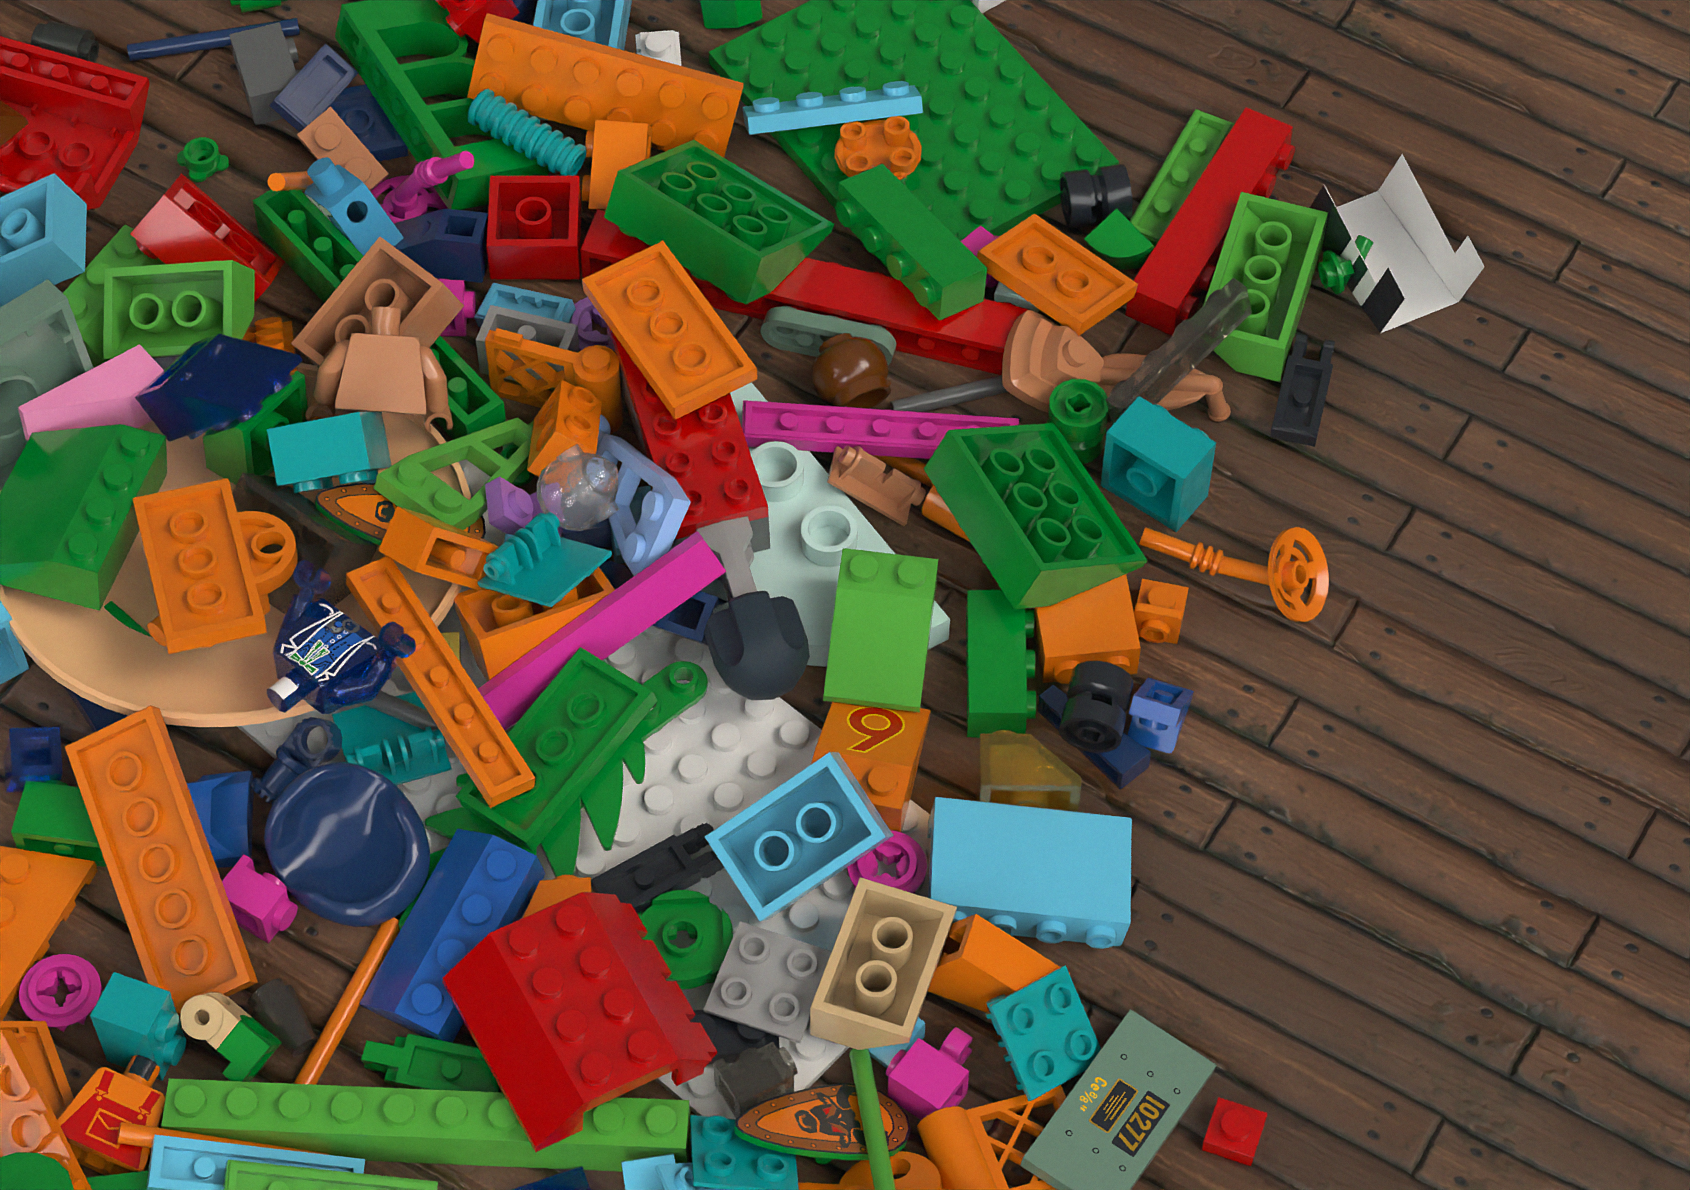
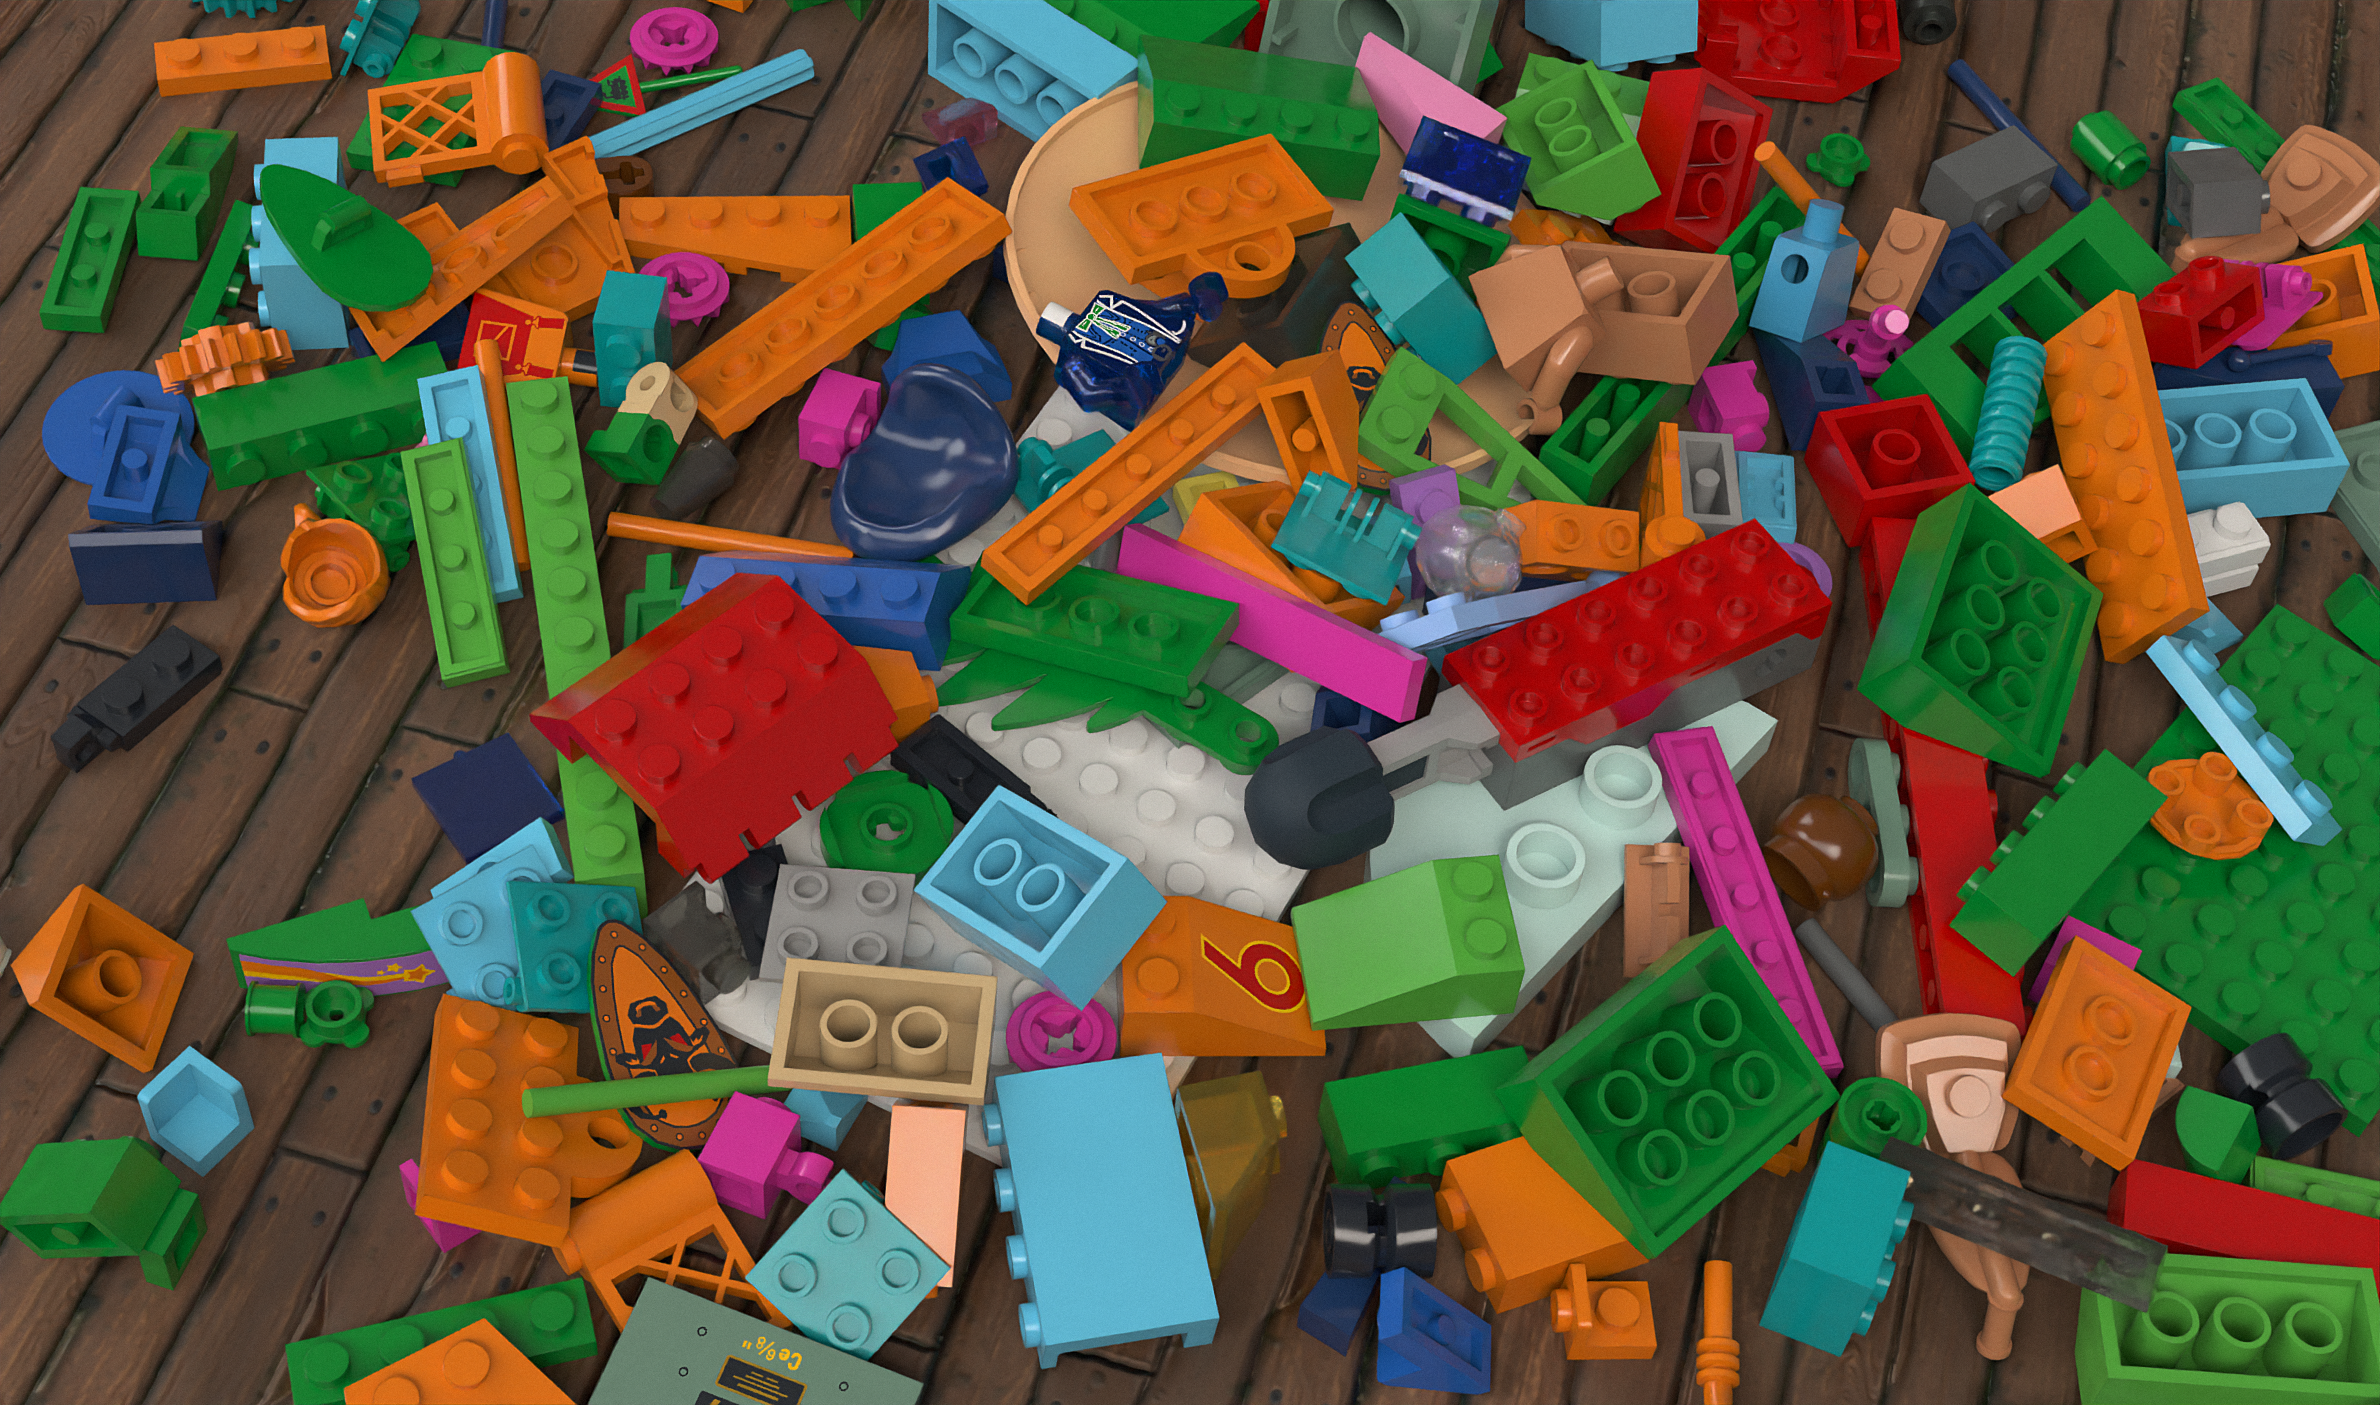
camera: 70 degrees right, 5 degrees down
dark blue connector [251,717,343,805] -> none
dark blue tile [269,43,358,132] -> none
orange plate [582,241,757,420] -> none

